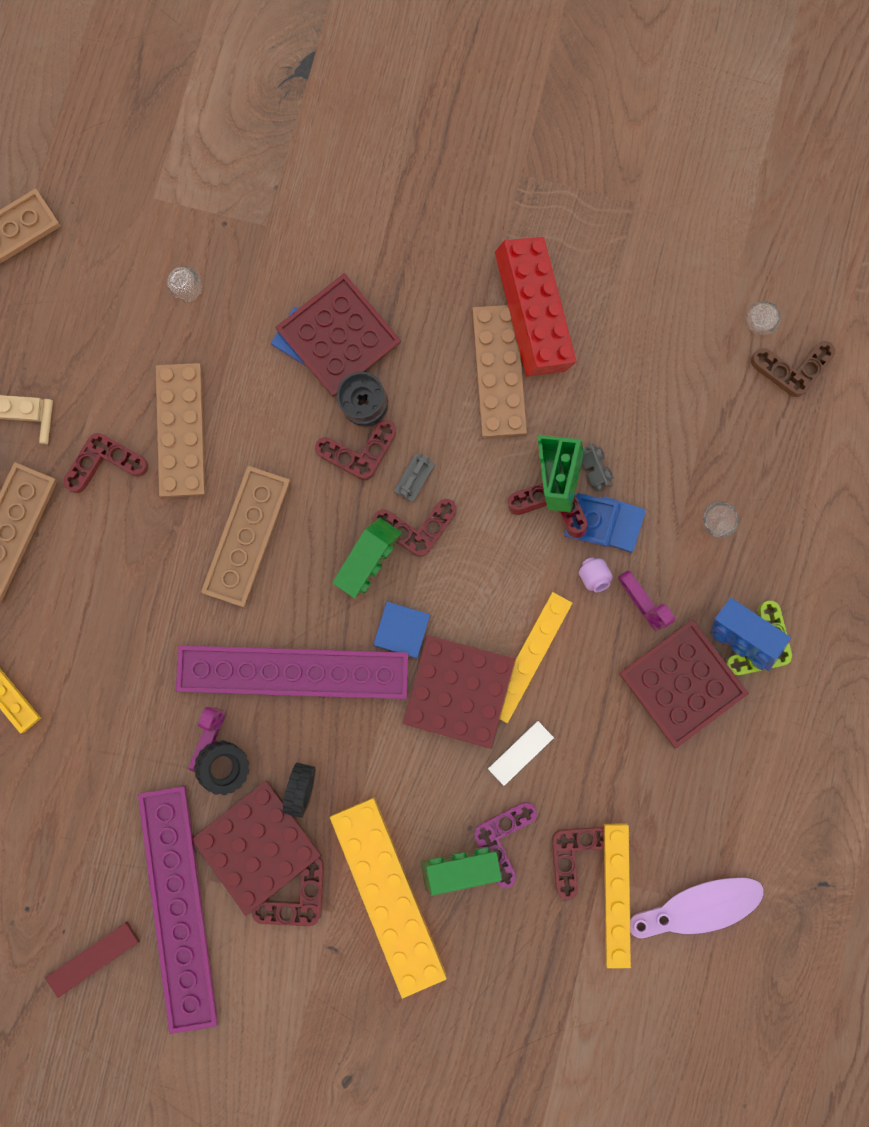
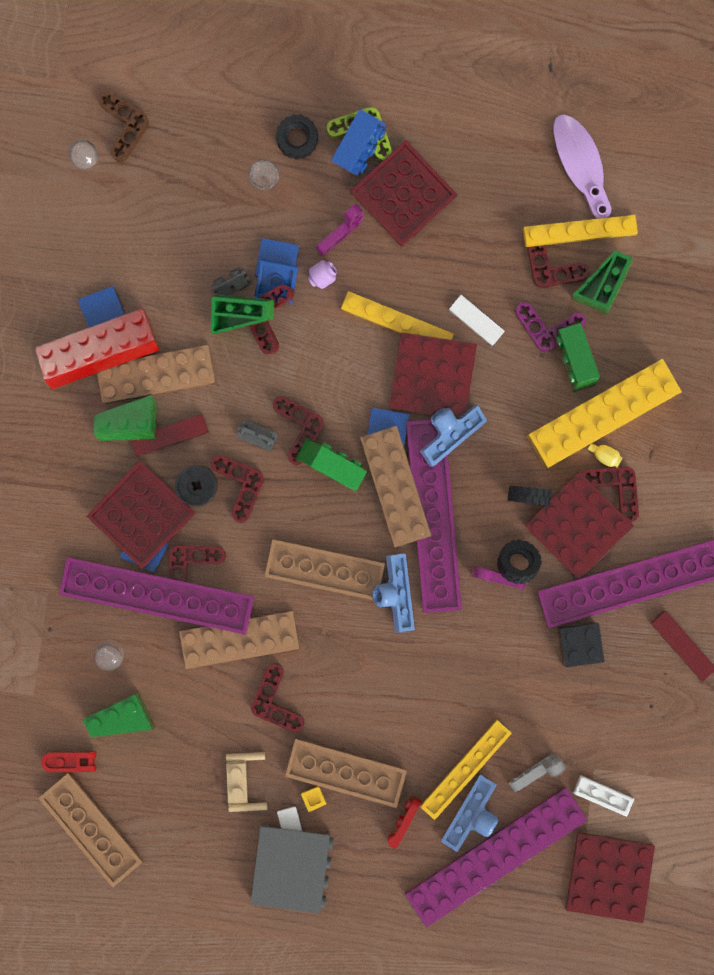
camera: 95 degrees left, 5 degrees up
none -> red plate [41,751,96,772]
none -> magenta plate [59,557,255,635]
none -> blue tile [78,286,125,328]
none -> green wedge [83,692,155,737]
none -> green wedge [94,395,157,441]
none -> dark red tile [131,414,209,457]
none -> dark red beam [168,545,226,582]
none -> black tyre [276,114,318,160]
none -> medium nougat plate [360,426,432,547]
none -> medium blue plate [372,554,415,633]
none -> medium blue plate [420,405,487,467]
none -> black brick [557,623,605,668]
none -> green wedge [573,250,633,315]
none -> light yellow plant [588,443,623,468]

